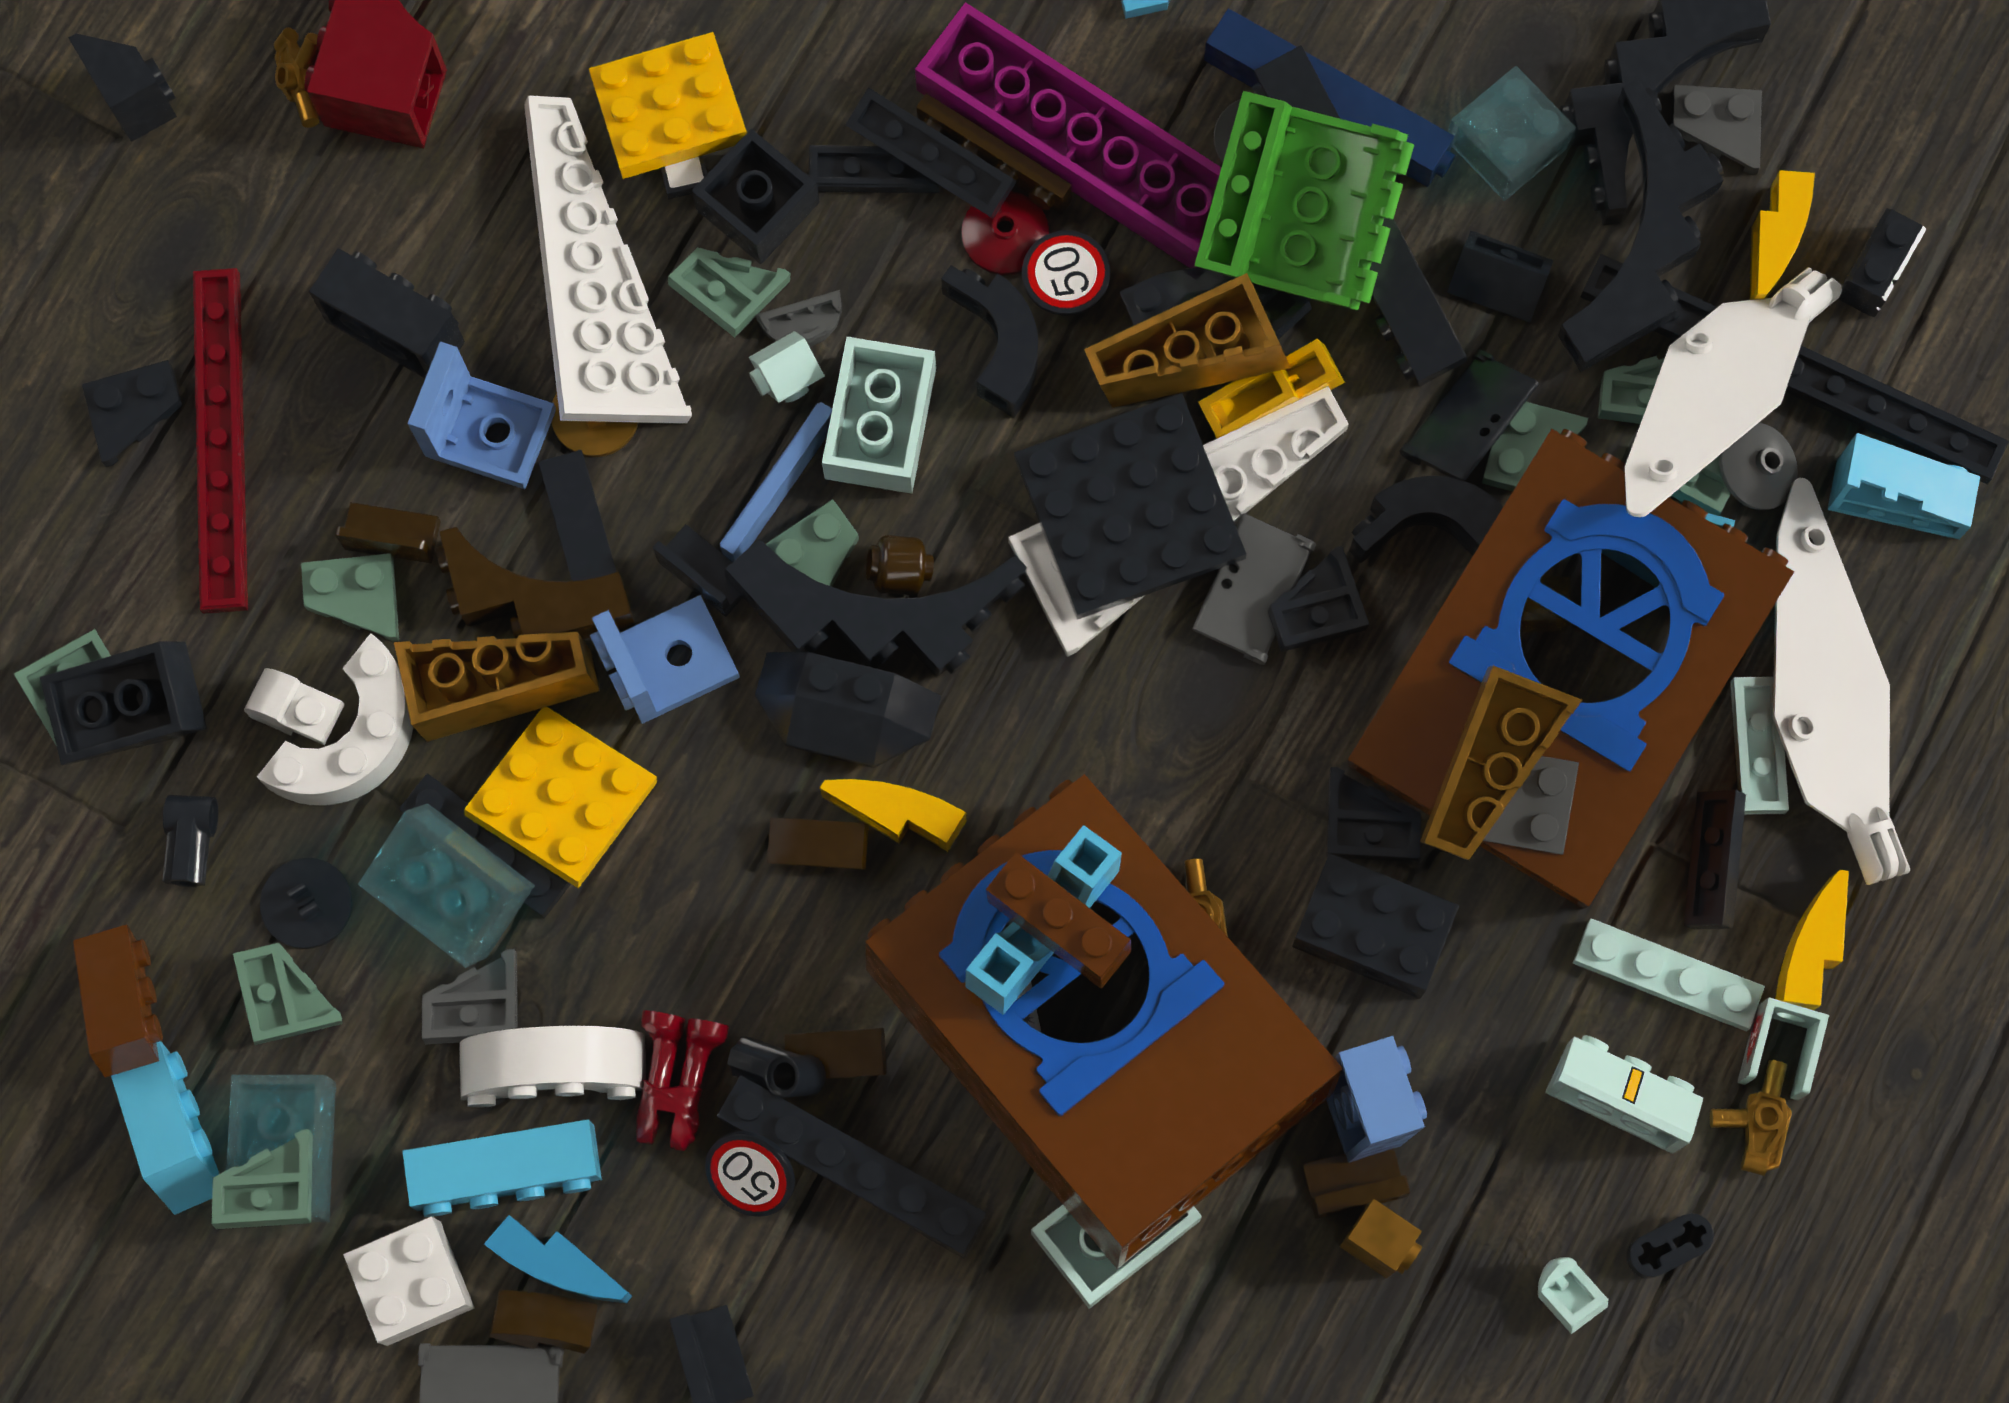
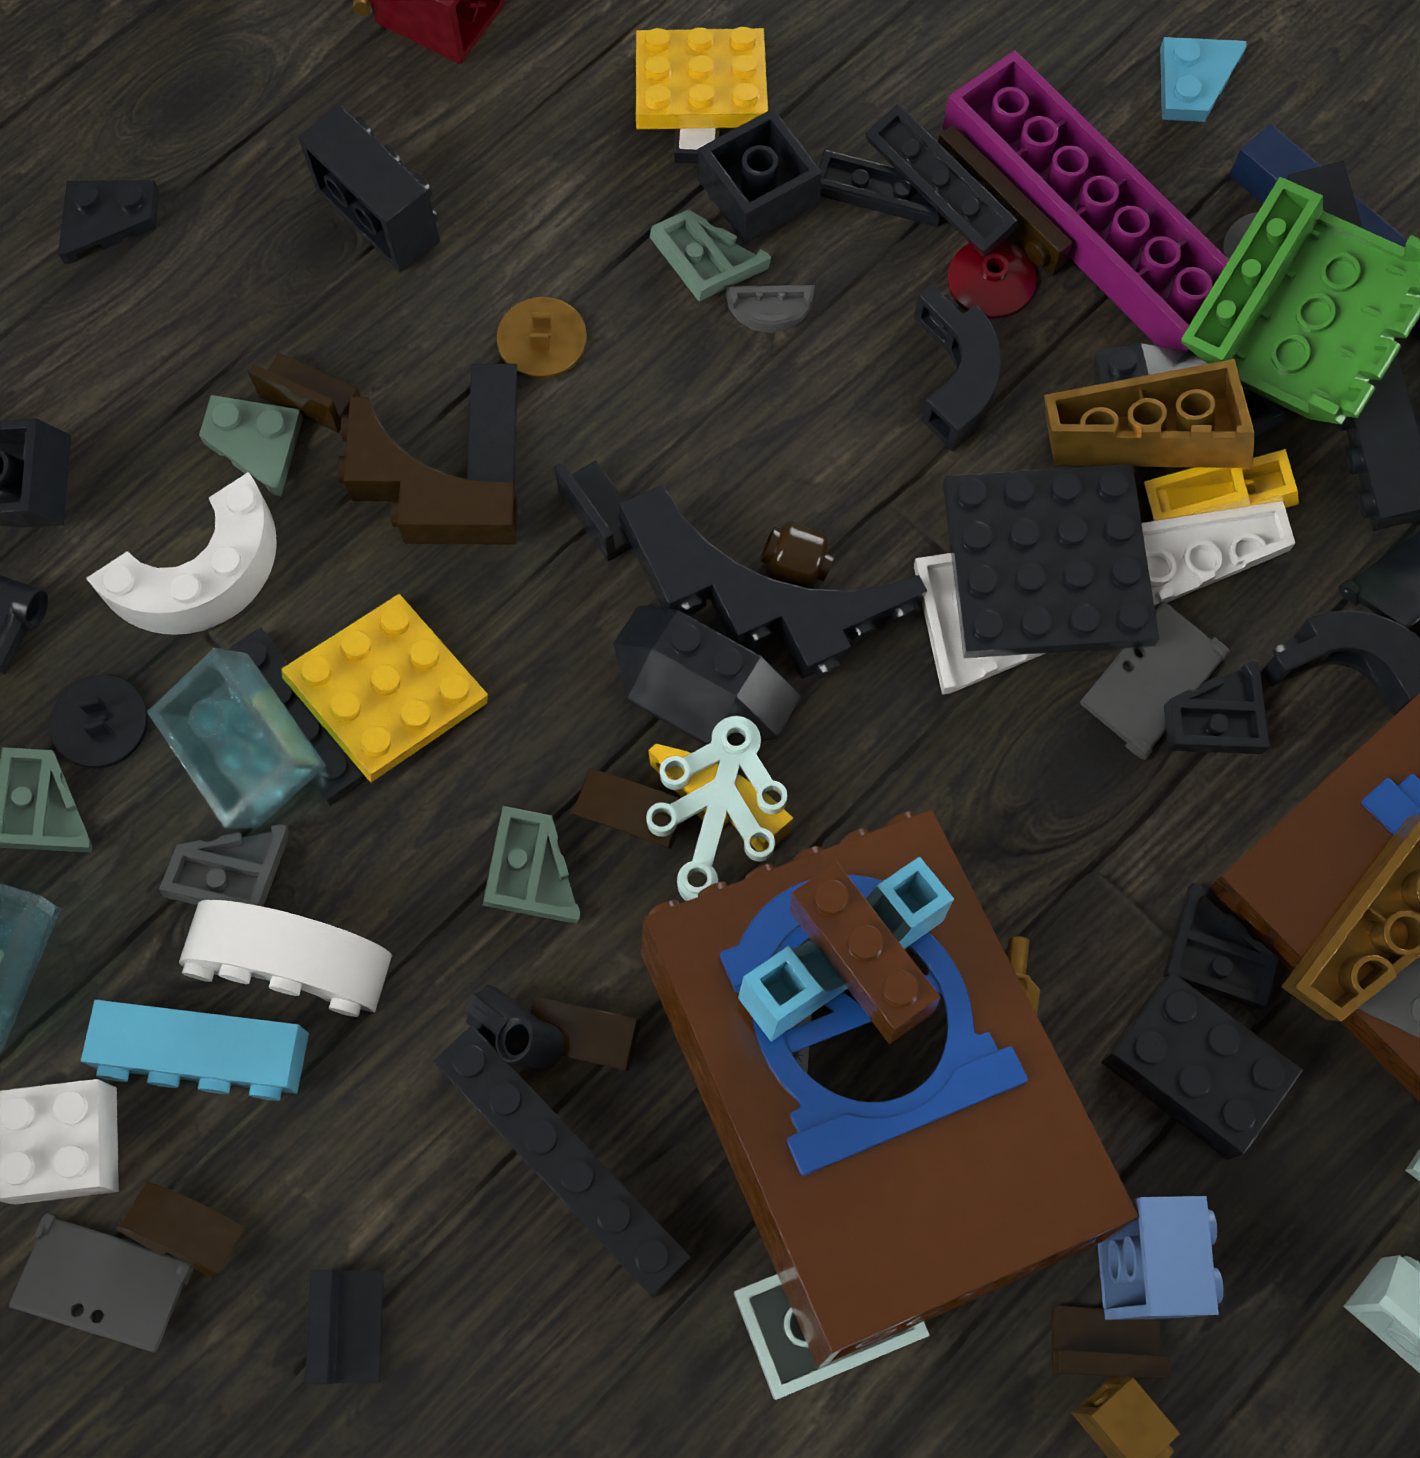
camera: 15 degrees right, 5 degrees down
dark red tile [193,268,248,614] -> none
white brick [244,668,345,745] -> none
pearl gold wedge [394,632,600,742] -> none
medium blue bracket [407,342,556,489] -> none
dark azure slope [484,1215,632,1303] -> none
white wing [524,96,692,423] -> none
medium blue bracket [590,595,740,724] -> none
dark red piece [636,1010,729,1152] -> none
piece [705,1131,795,1217] -> none
medium blue tile [720,402,832,562] -> none
light aqua brick [749,331,825,403] -> none
sand green wing [766,499,859,587] -> none
light aqua brick [822,337,936,494] -> none
piece [1022,230,1110,316] -> none
none -> sand green wing [482,806,580,924]
none -> light aqua plant [646,716,787,901]

